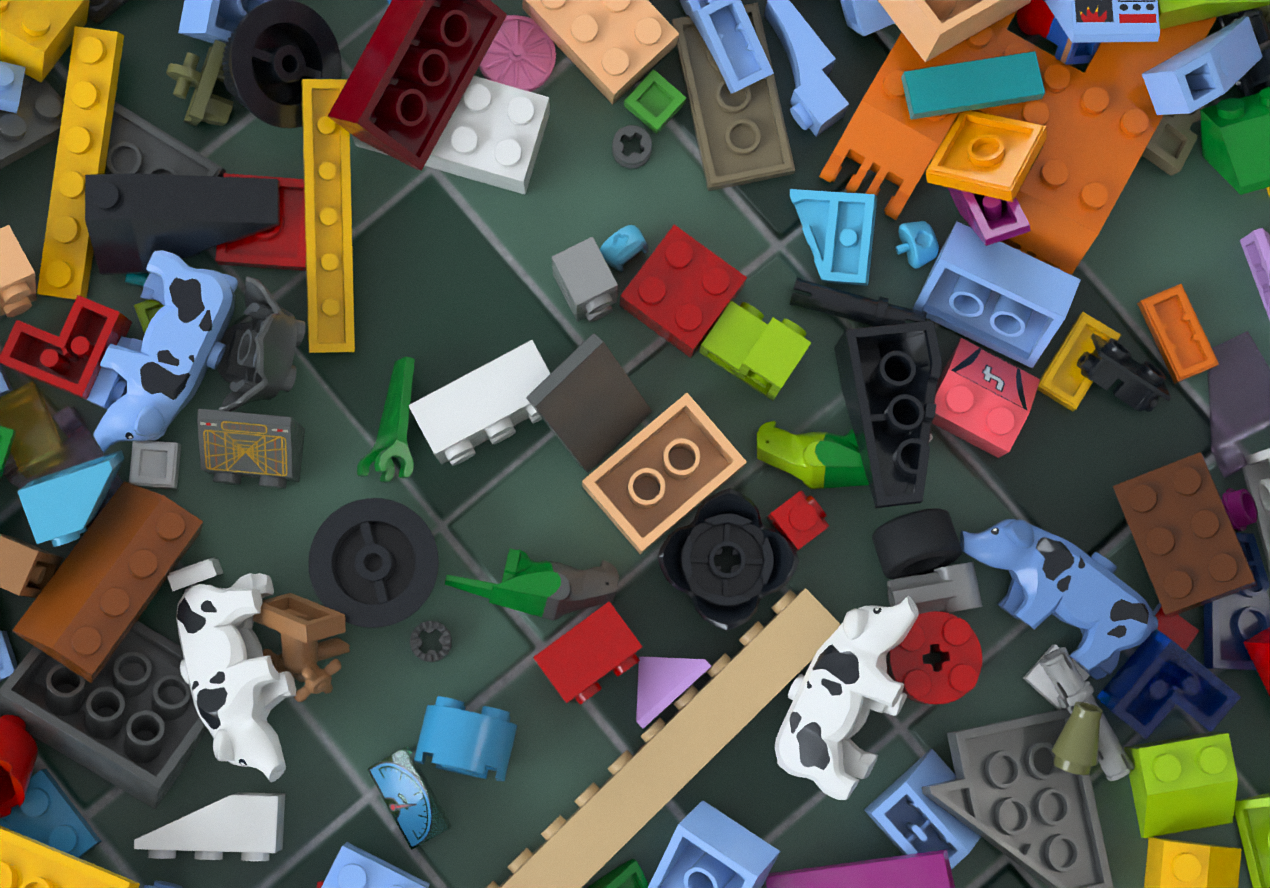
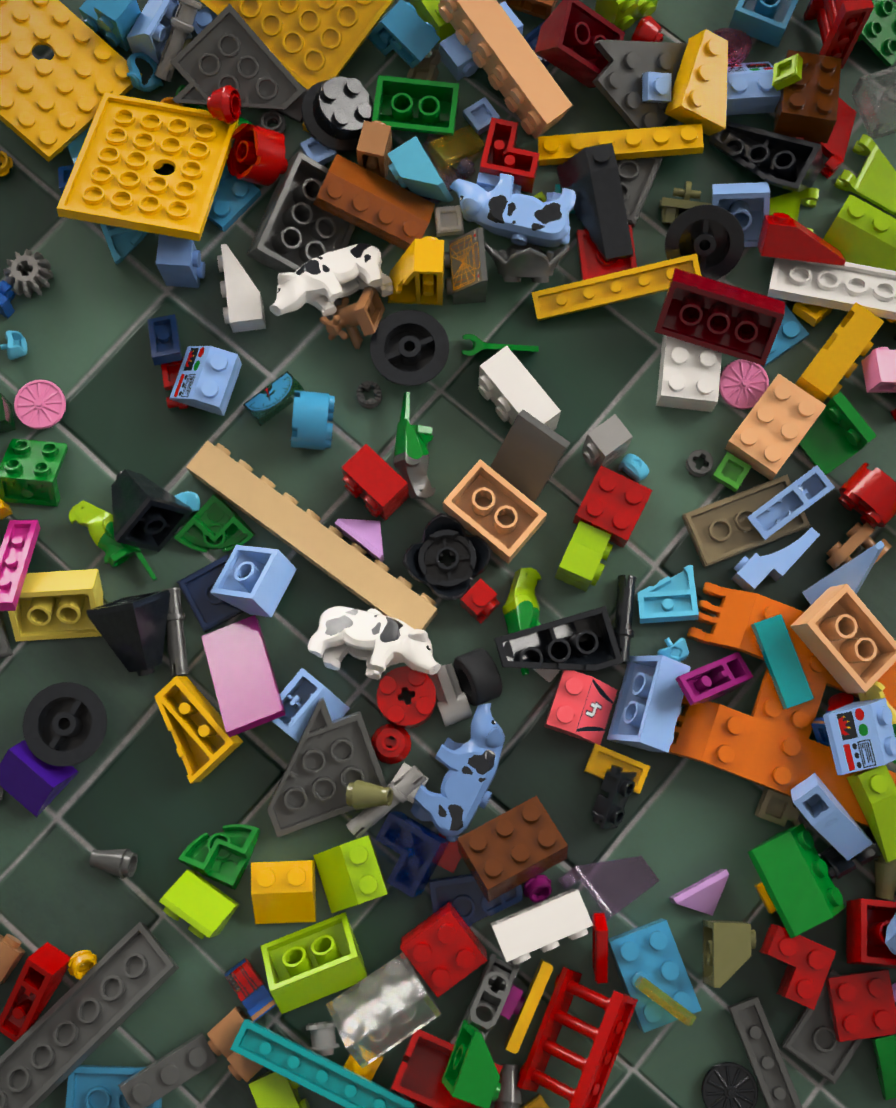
camera: 90 degrees right, 5 degrees down
white tile [167,557,223,591] -> none
light orange tile [926,110,1047,202] -> none
orange plate [1137,283,1219,384] -> none
none -> red cone [371,724,411,764]
none -> yellow wedge [388,236,444,305]

